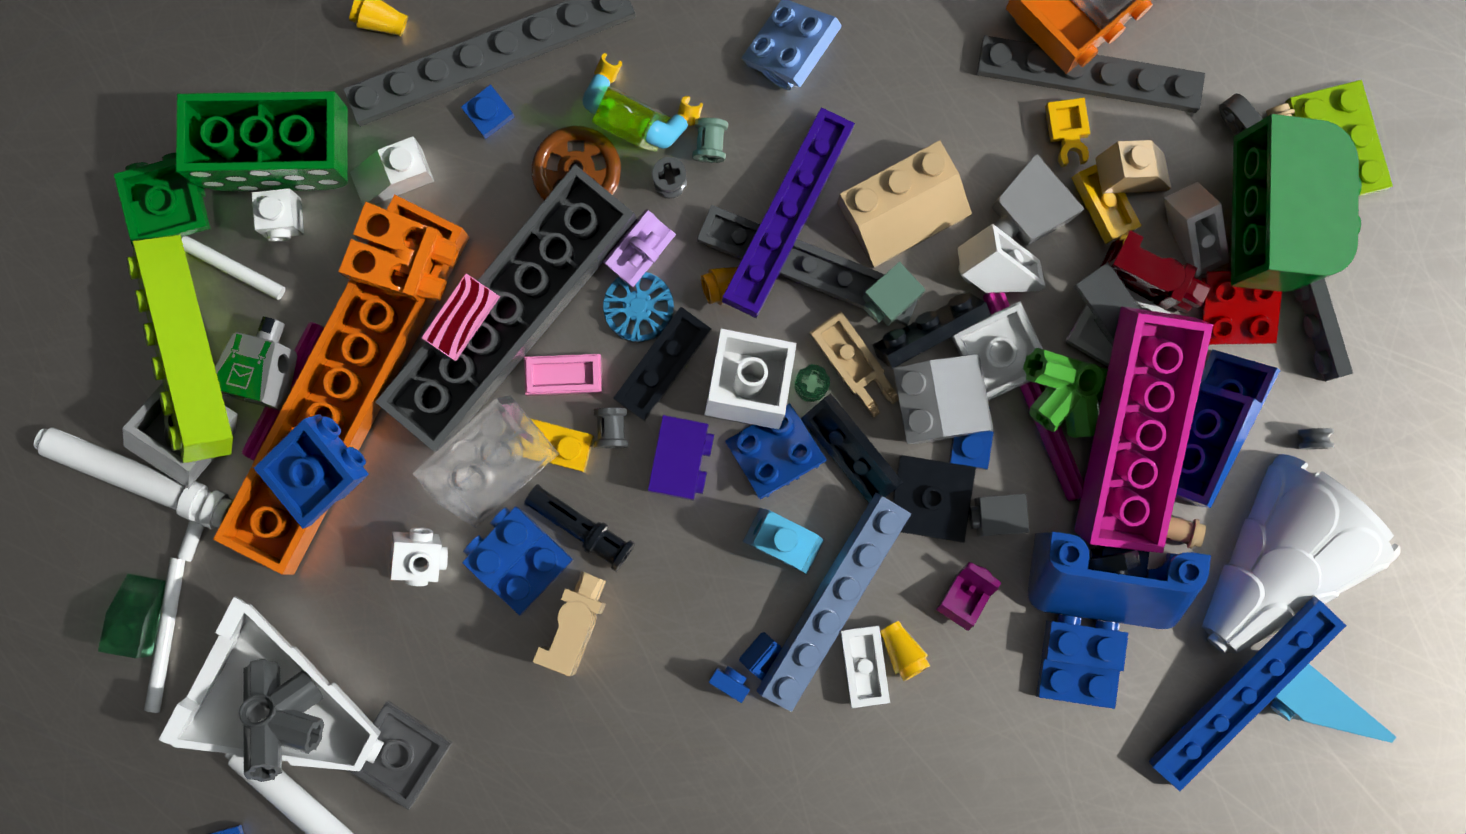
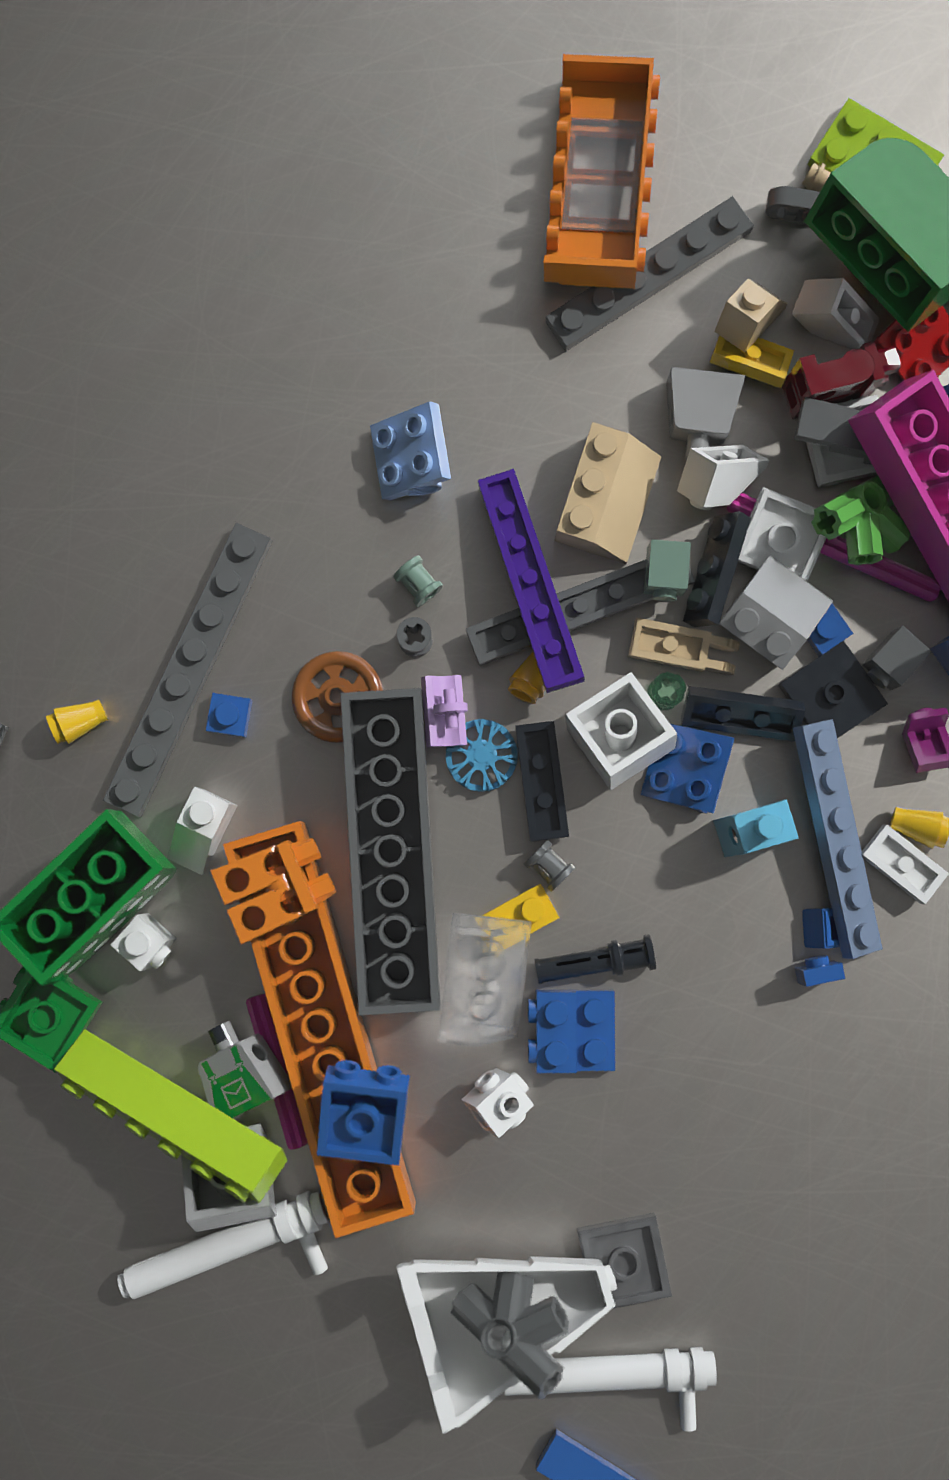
camera: 40 degrees left, 0 degrees up
clear green slope [98,574,166,658] -> none
white bar [144,557,185,713] -> none
white bar [182,236,286,300] -> none
tile [422,274,500,361] -> none
bright pink tile [524,354,602,396] -> none
tan hips [533,571,606,677] -> none
torso [582,53,703,152] -> none
dark purple brick [648,415,715,501] -> none
yellow plate [1045,97,1090,167] -> none

